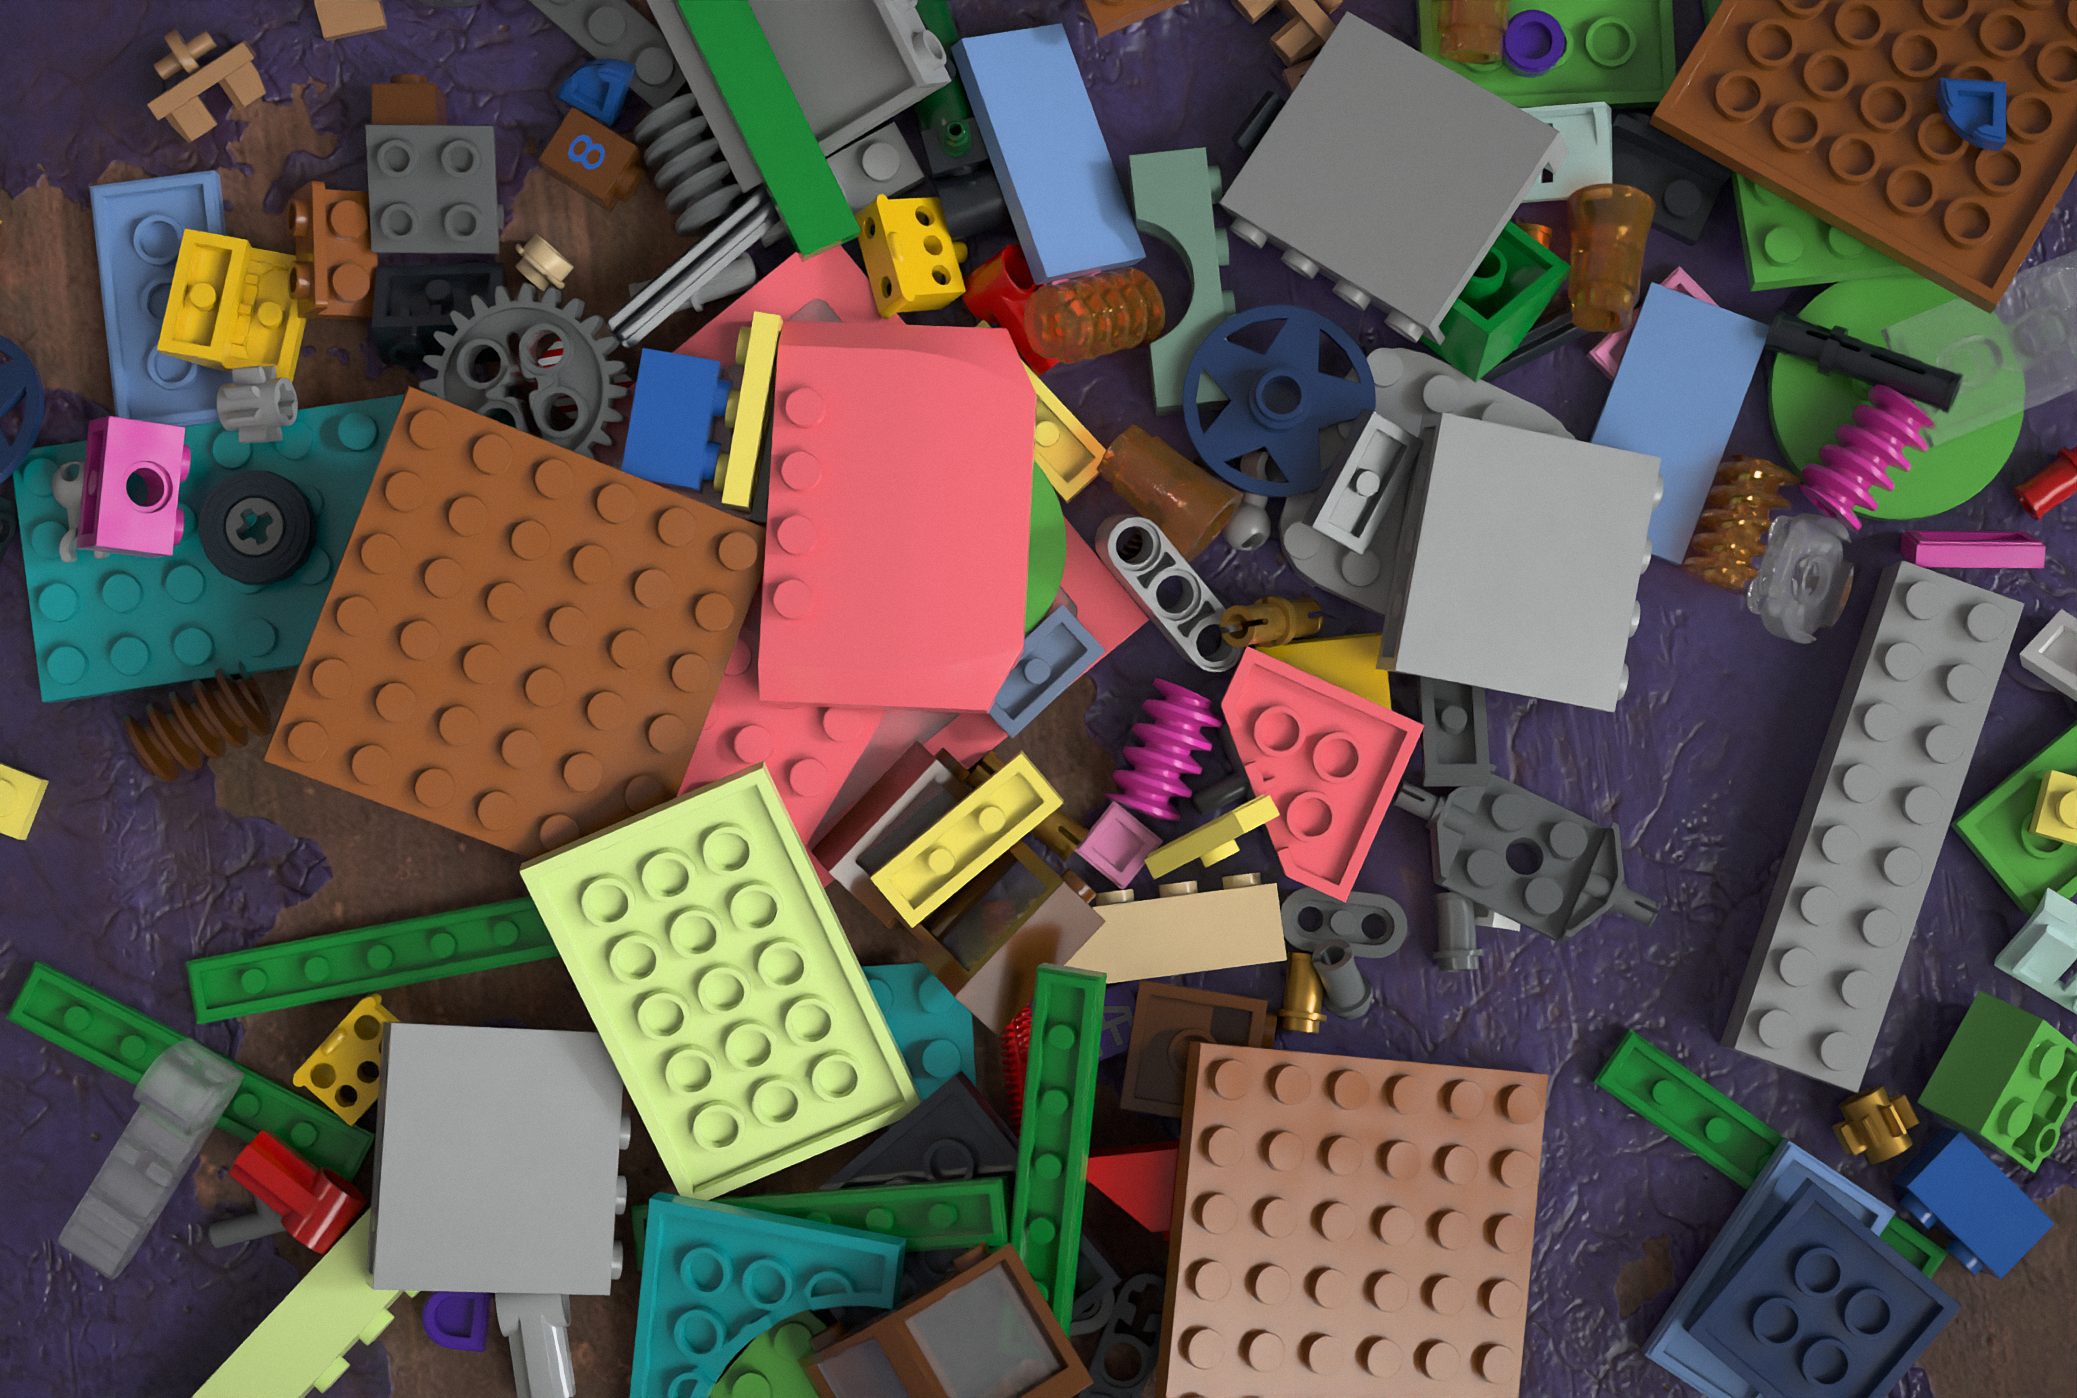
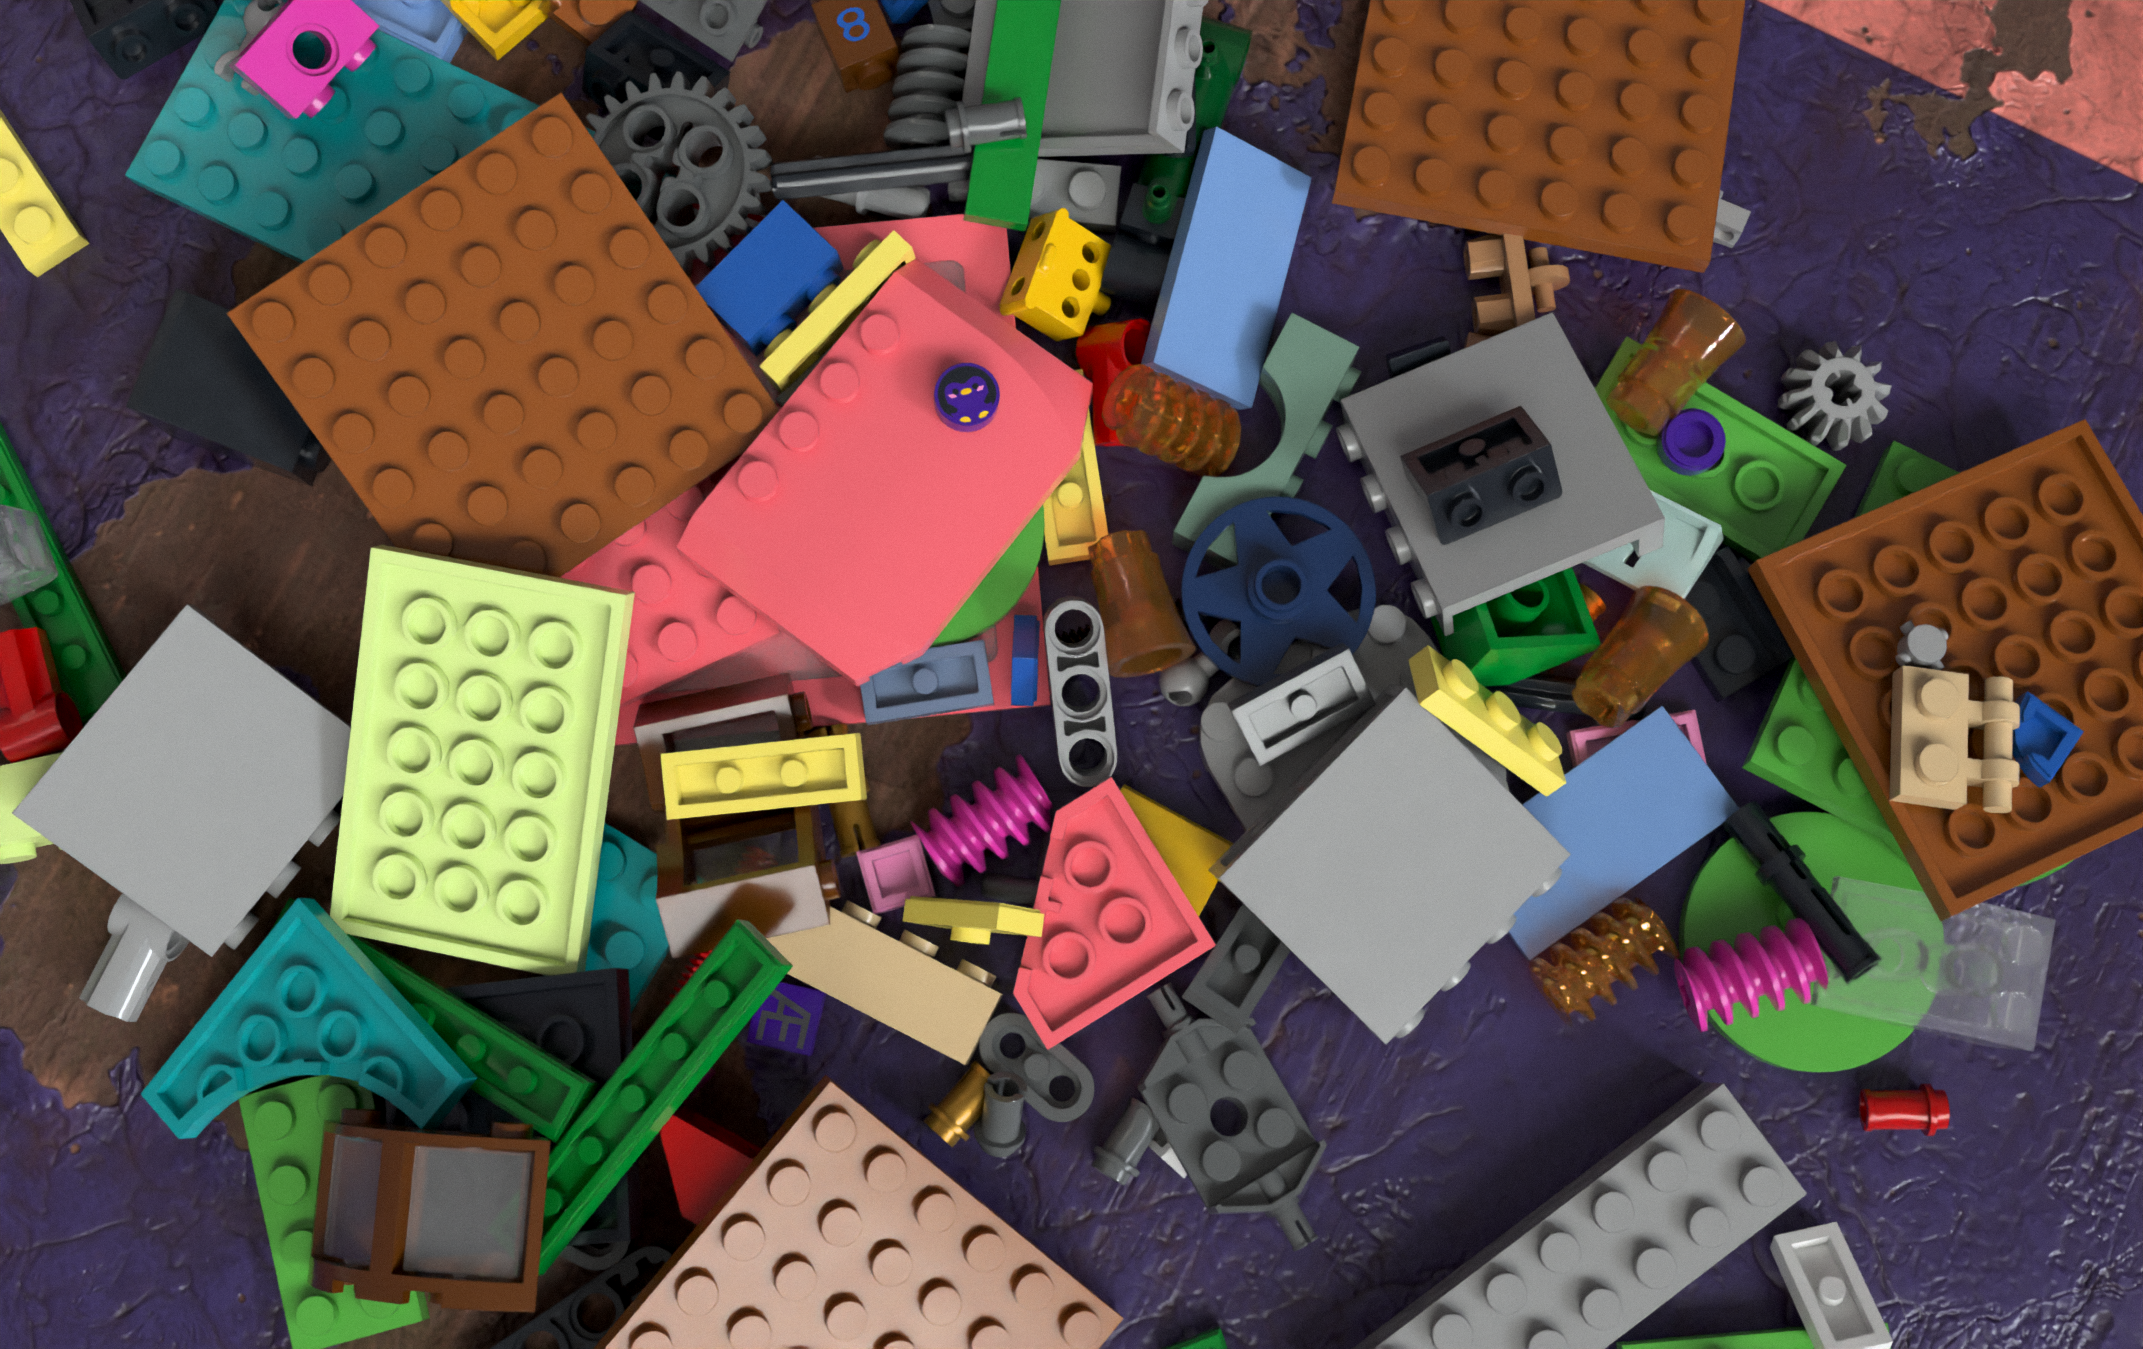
camera: 35 degrees right, 5 degrees down
reddish brown piece [122,661,272,783] -> none
green tile [186,896,561,1025] -> none
black bush [199,470,317,585] -> none
light grey gear [217,365,298,444] -> none
yellow piece [293,993,400,1127] -> none
dark purple tile [422,1291,492,1352] -> none
tan plate [515,233,574,291] -> none
reddish brown plate [1119,980,1277,1119] -> none
pearl gold pin [1220,596,1324,647] -> none
clear plate [1747,513,1854,644] -> none
dark pink tile [1900,530,2046,568] -> none
none -> black slope [126,288,332,487]
none -> dark purple tile [934,363,1000,432]
none -> dark grey pin [944,97,1027,153]
none -> blue tile [1011,615,1040,706]
none -> black bracket [1400,406,1563,545]
none -> light yellow plate [1408,645,1567,797]
none -> tan plate [1889,665,2020,813]
none -> light grey piece [1895,621,1948,670]

